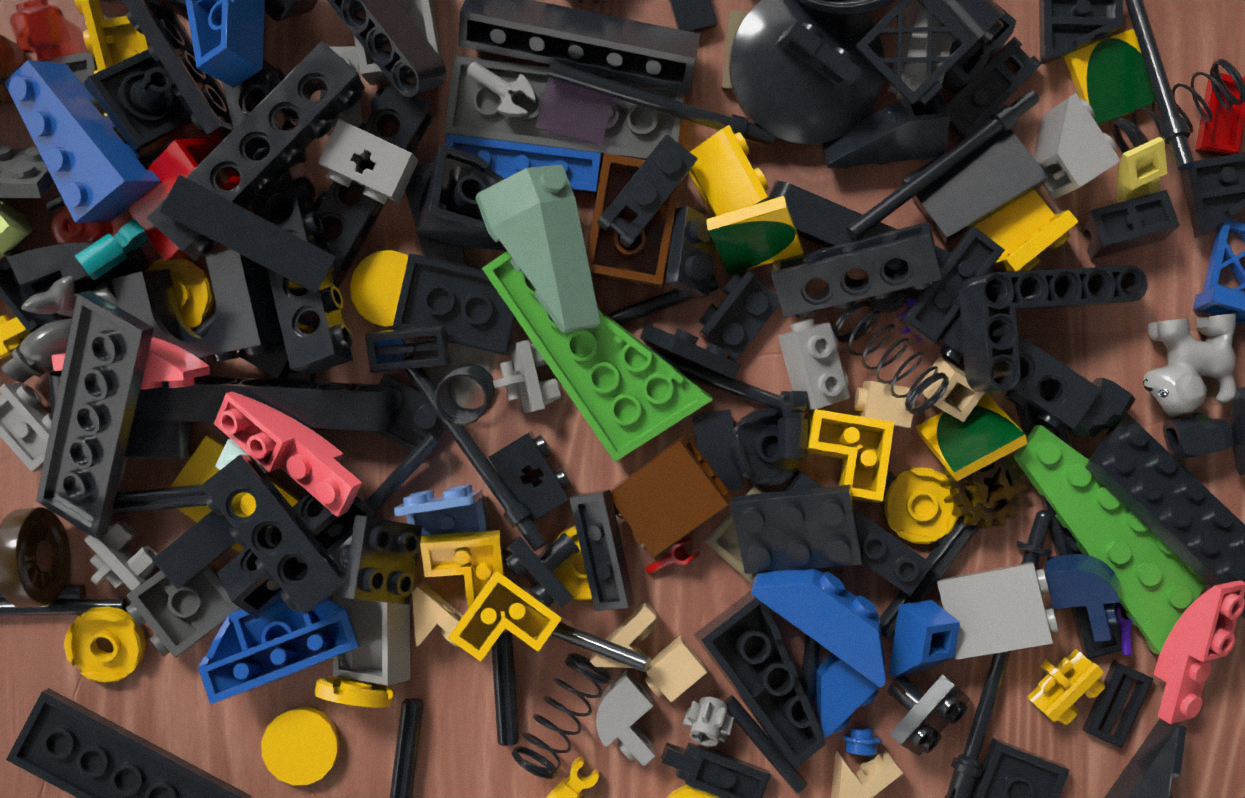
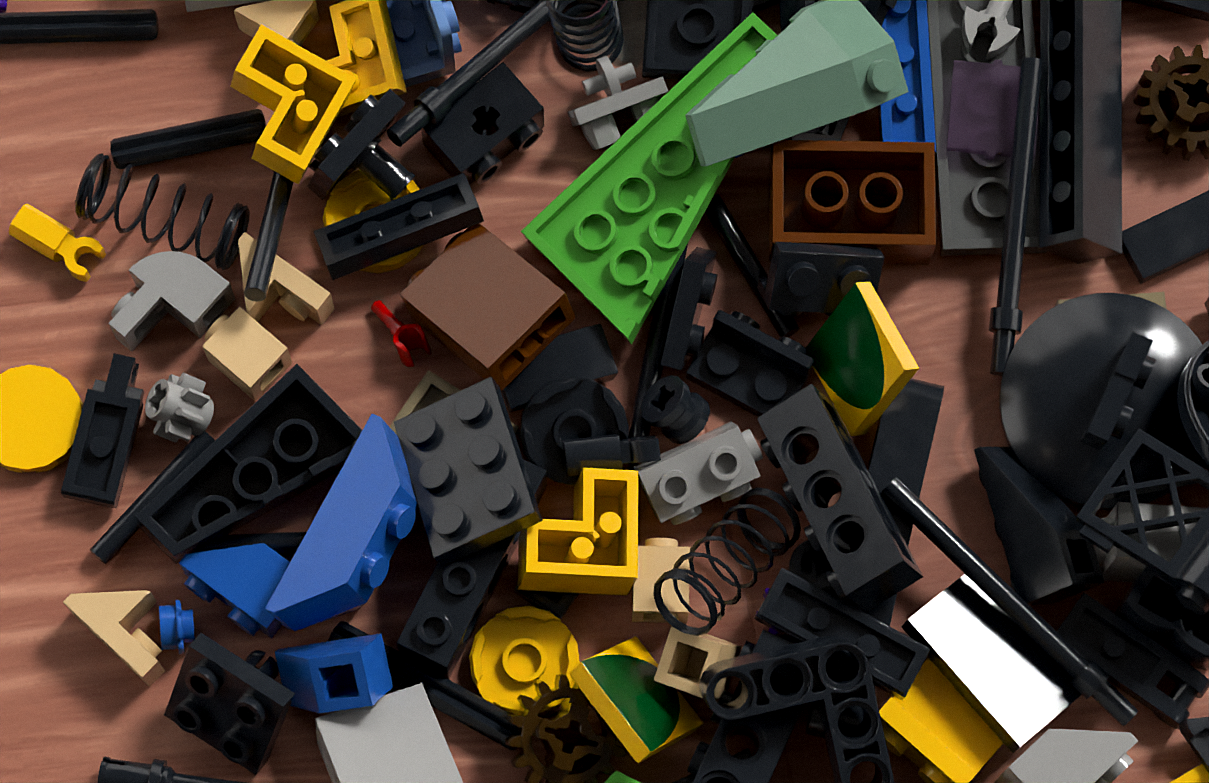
camera: 80 degrees right, 15 degrees down
black plate [597,134,698,248] -> none
yellow slope [688,125,769,217] -> none
none -> black wheel [640,375,710,444]

